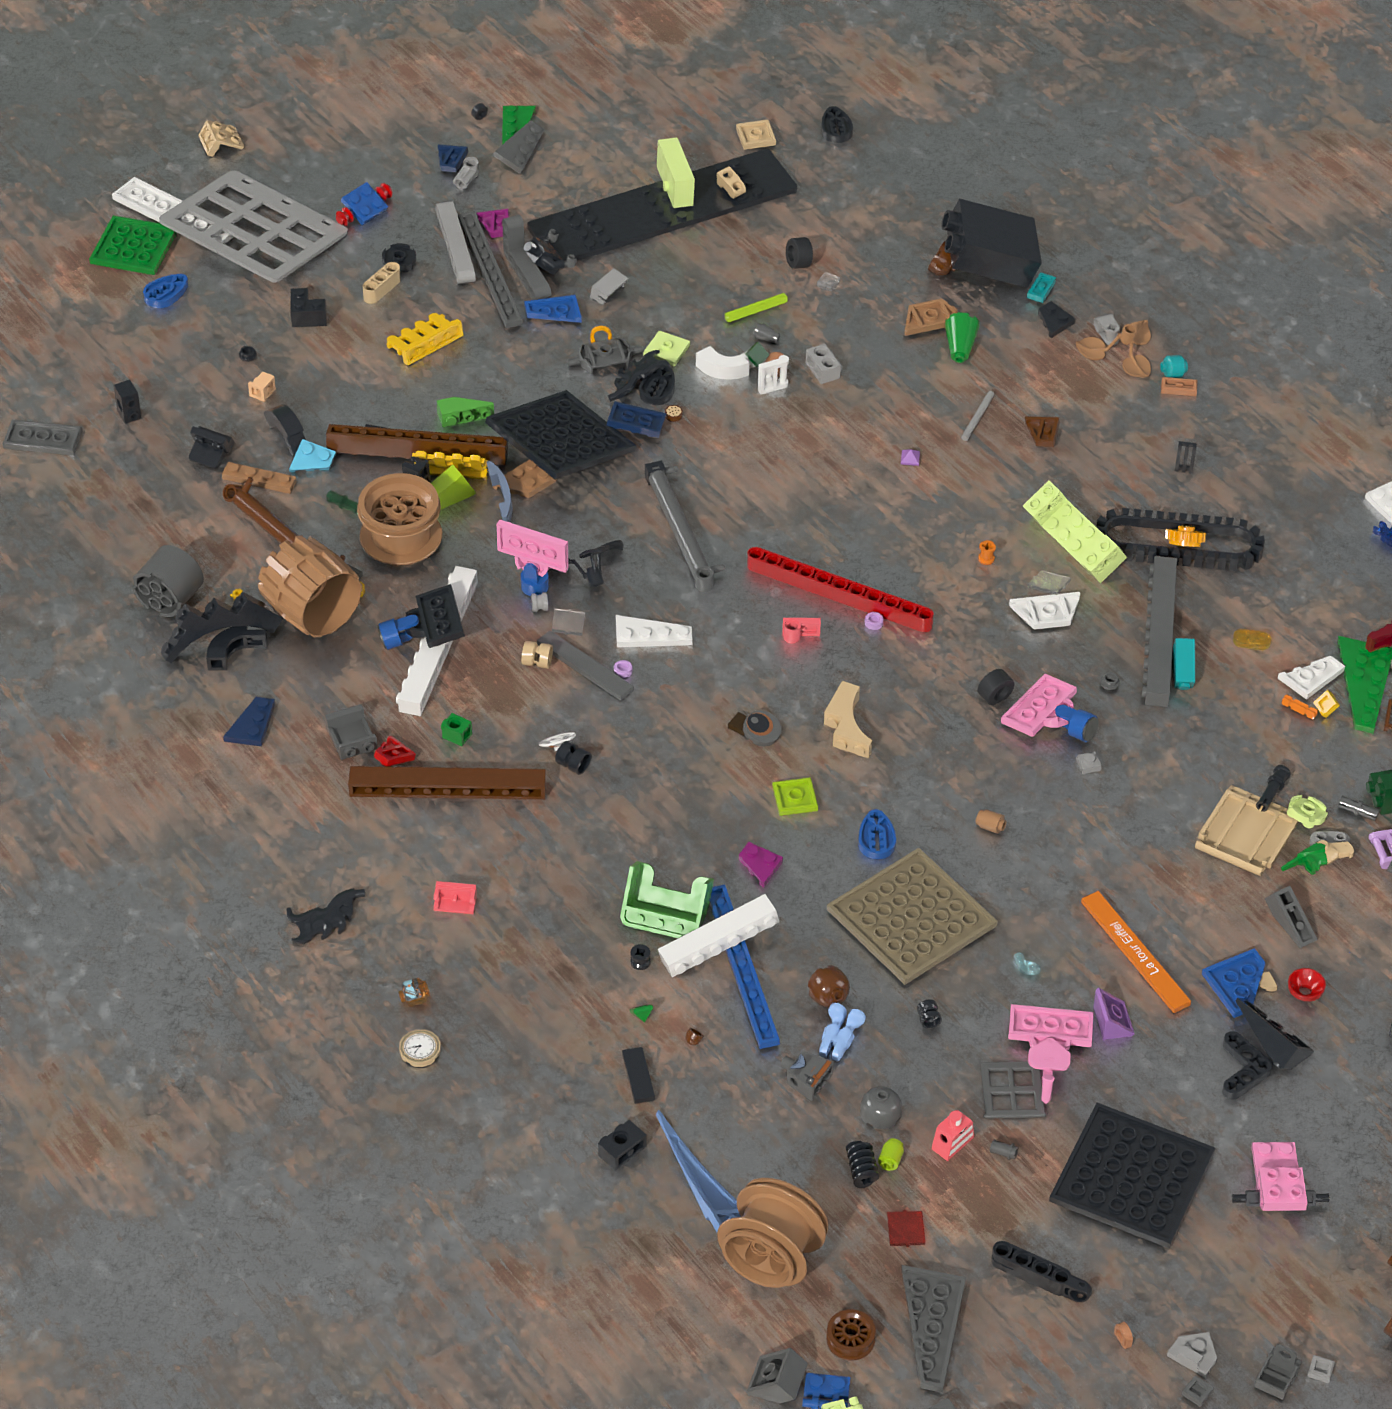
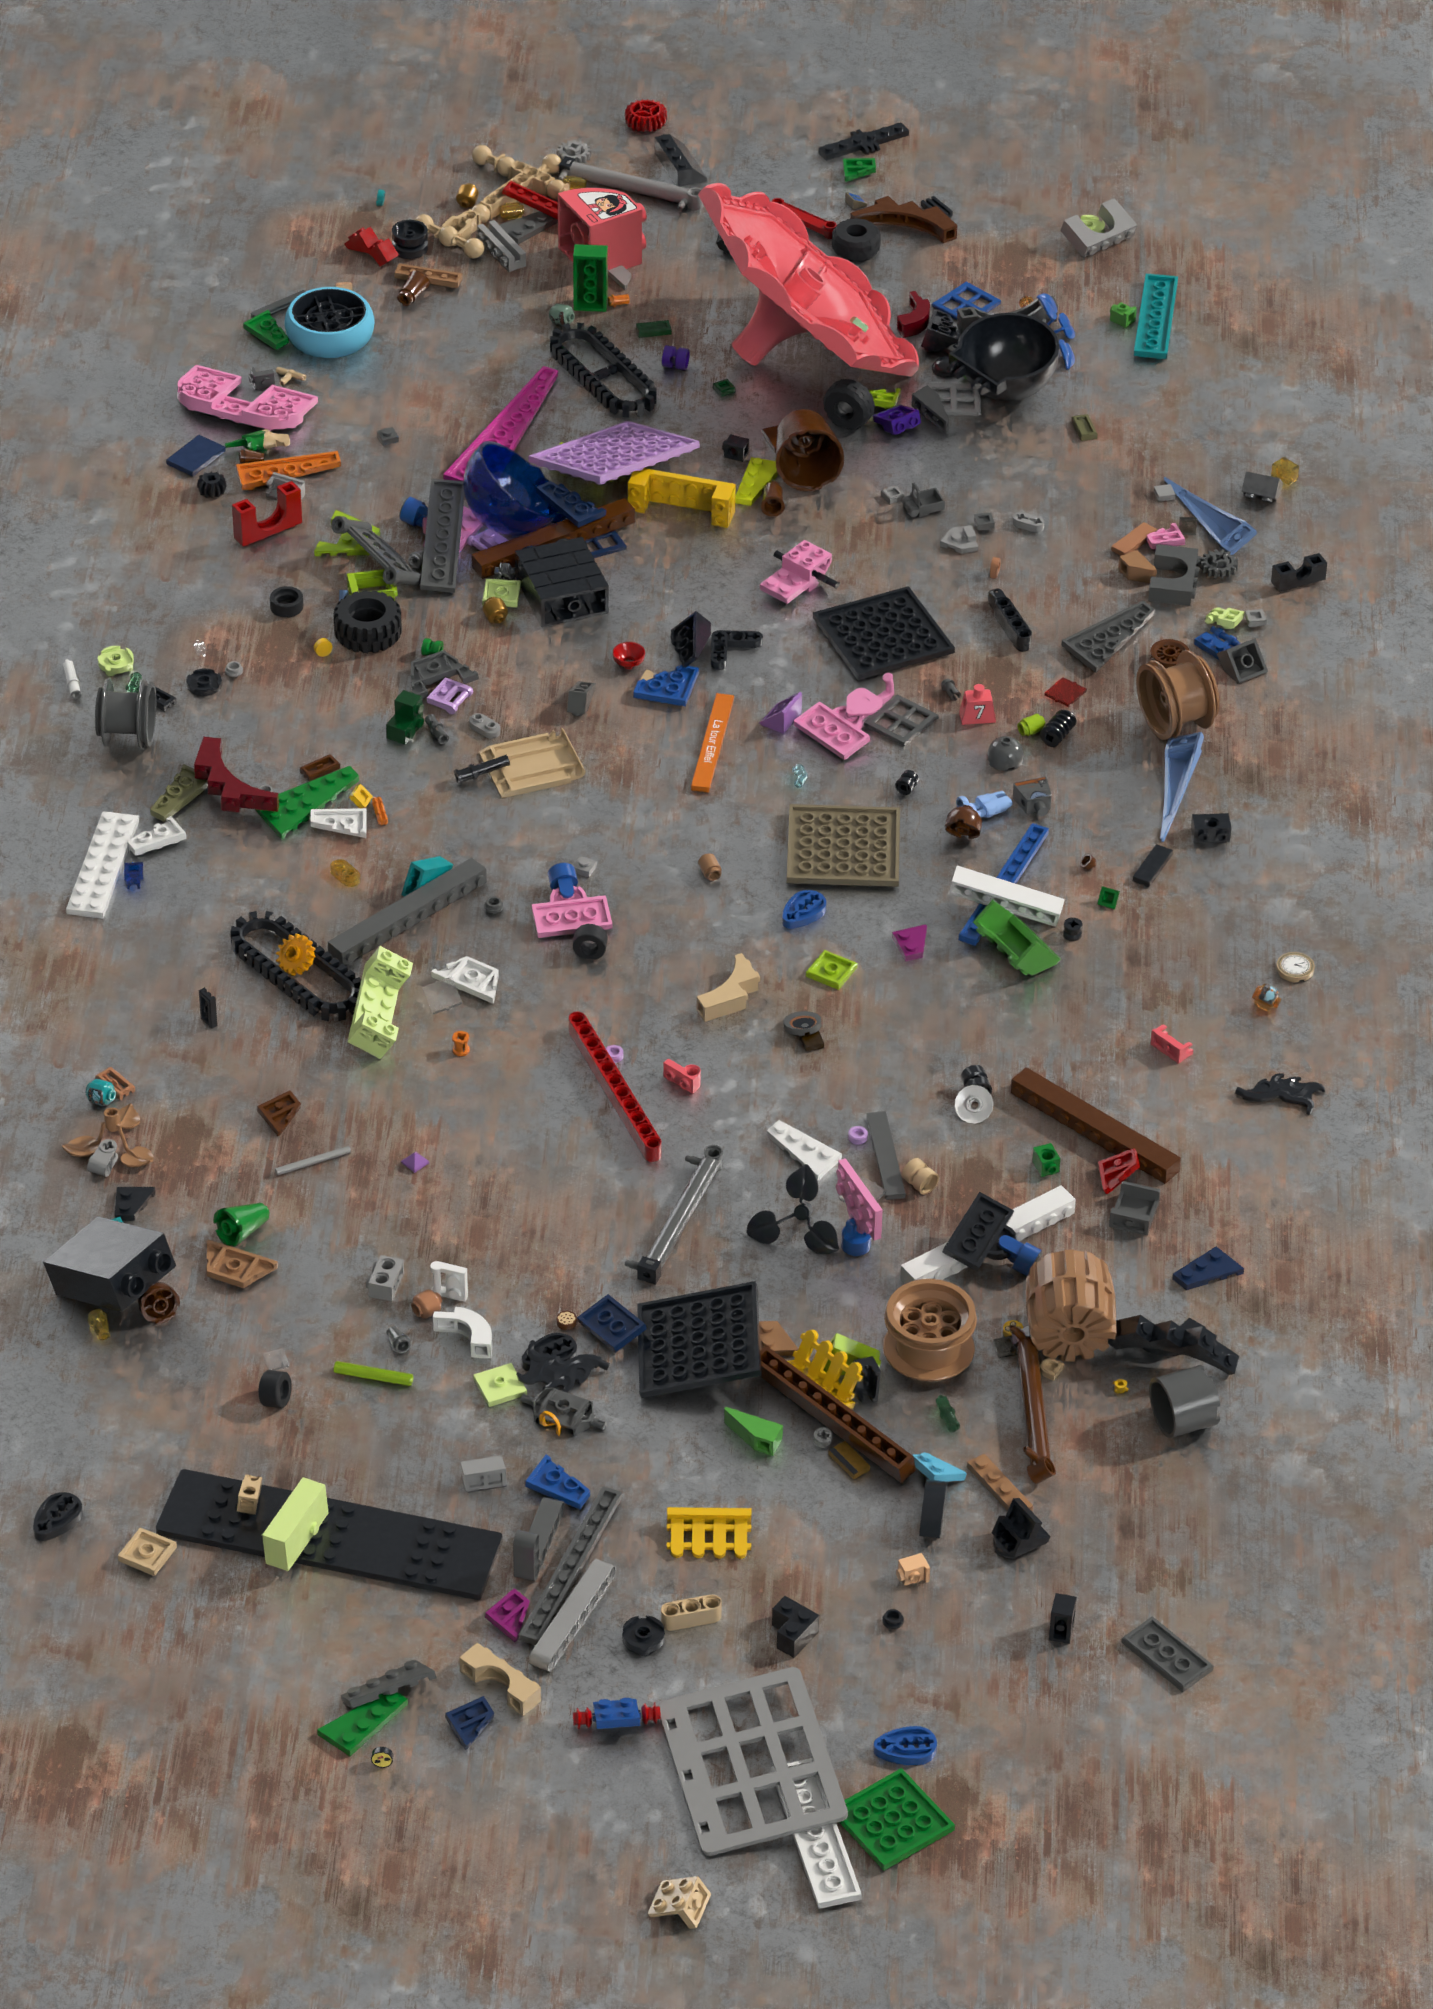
camera: 140 degrees left, 5 degrees down
light grey piece [453,157,479,190] -> none
sand blue slope [486,461,513,522] -> none
black torso [524,229,577,275] -> none
dark green tile [745,342,770,367] -> none
green animal [1281,840,1354,875] -> none
yellowish green plate [1287,795,1328,828] -> none
none -> tan arch [459,1643,541,1716]

